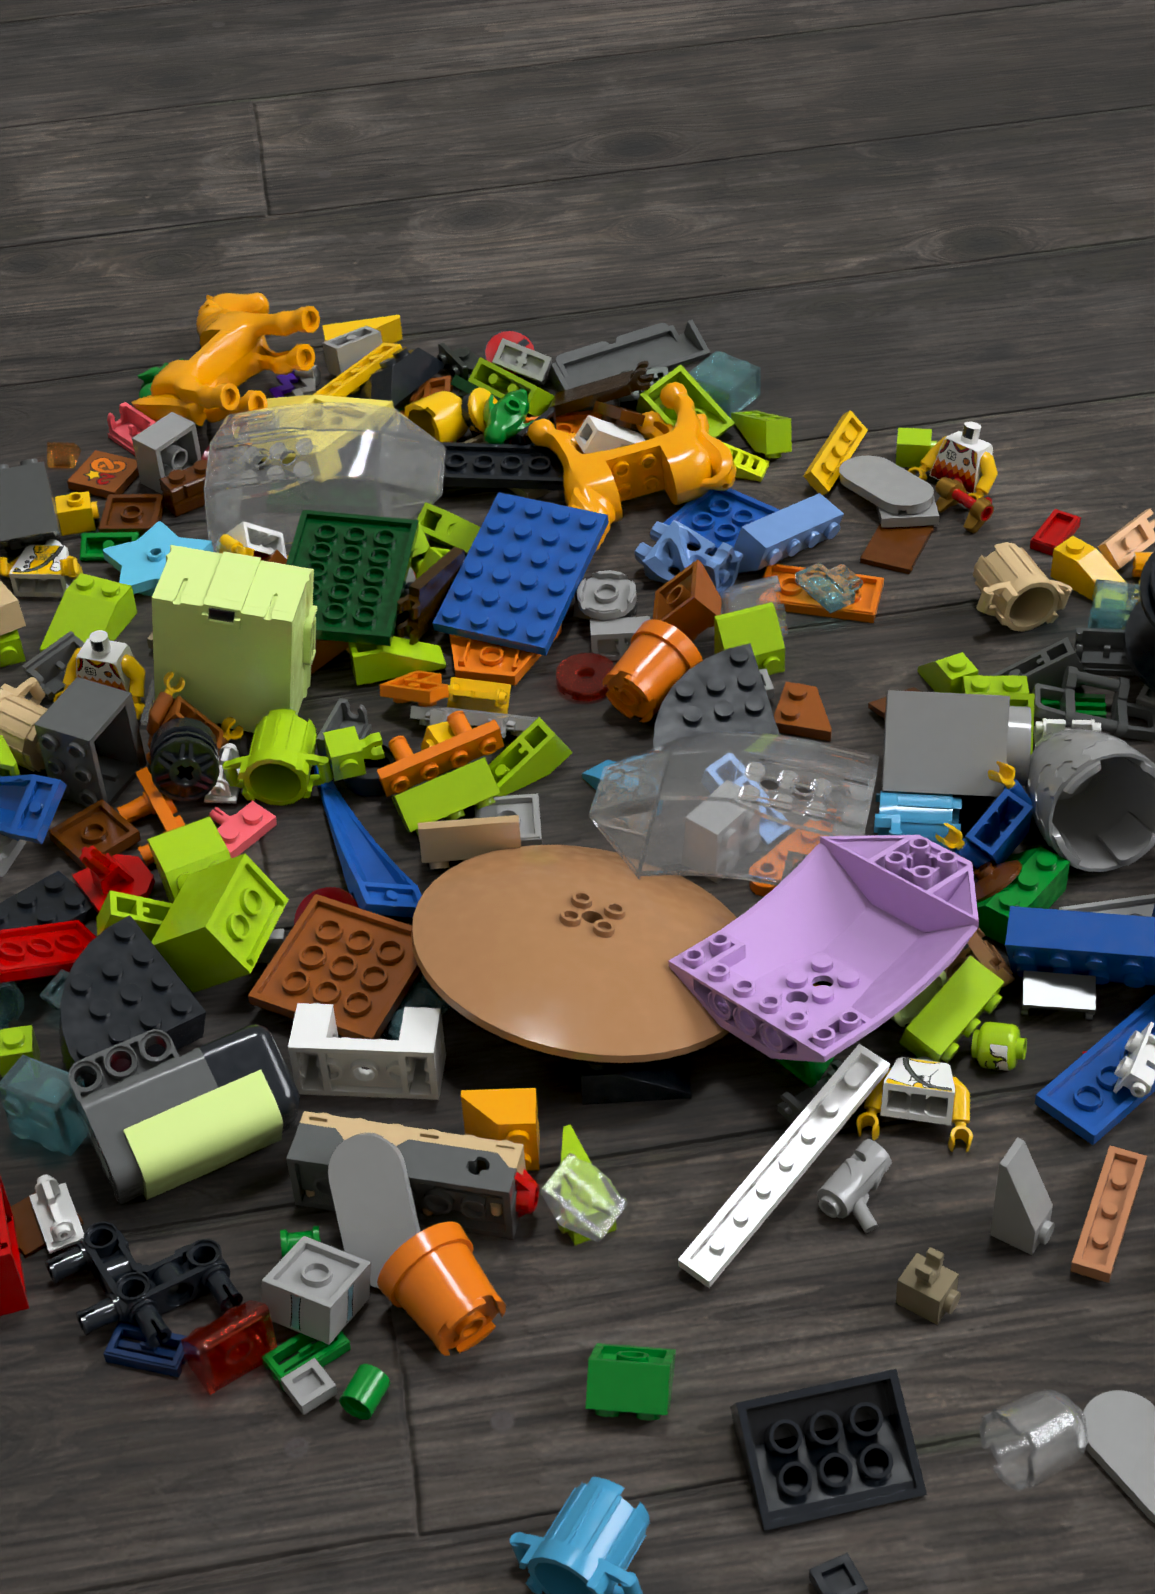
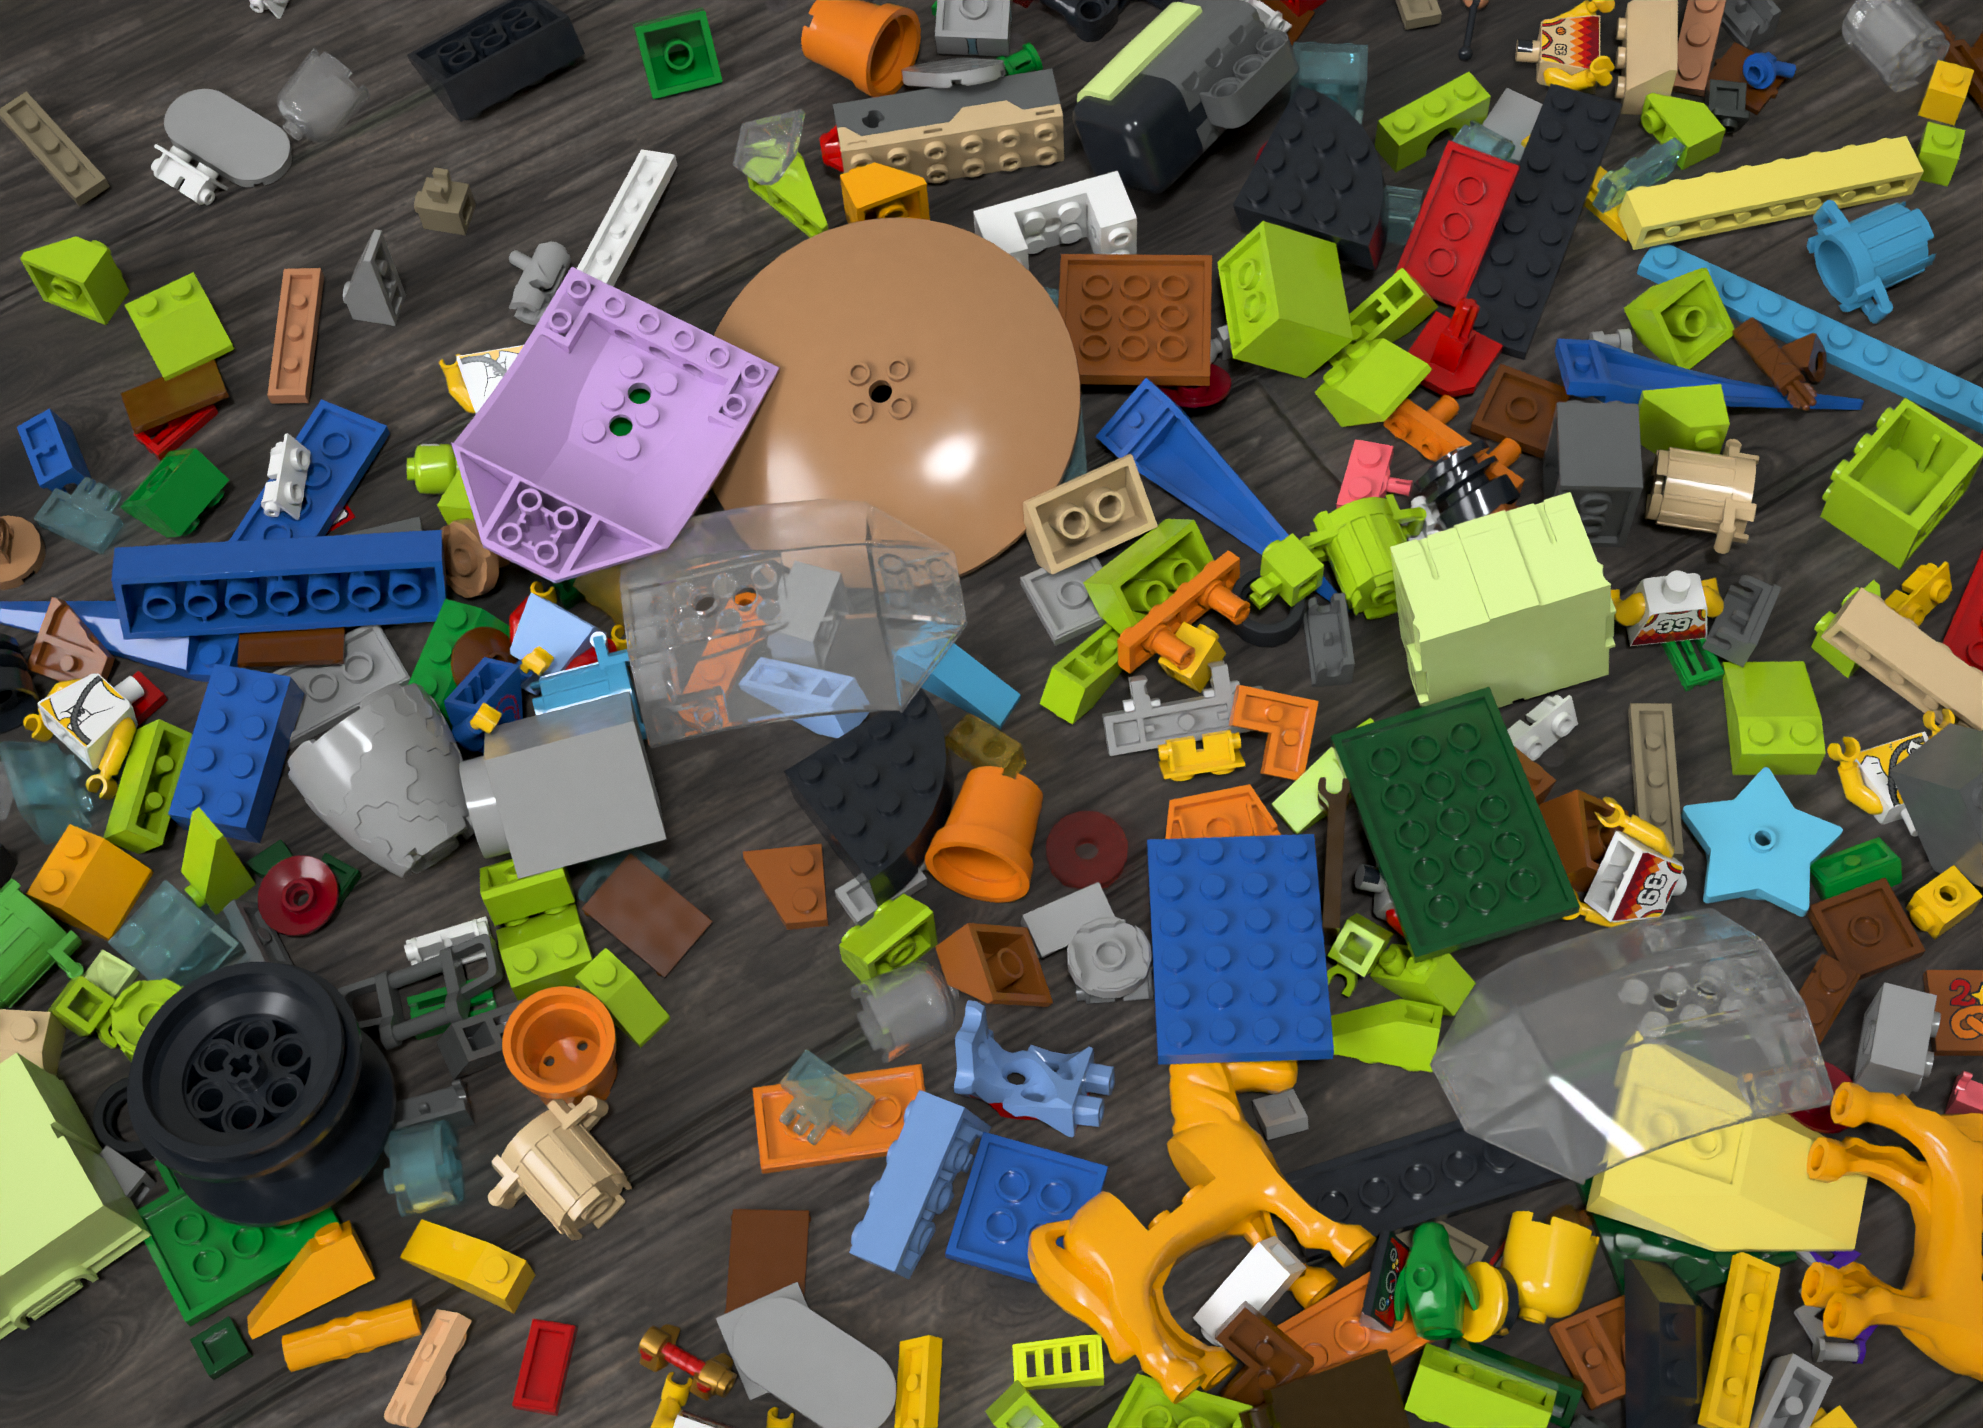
camera: 160 degrees right, 20 degrees up
none -> orange piece [502,986,618,1106]
none -> clear yellow leg [945,714,1026,779]

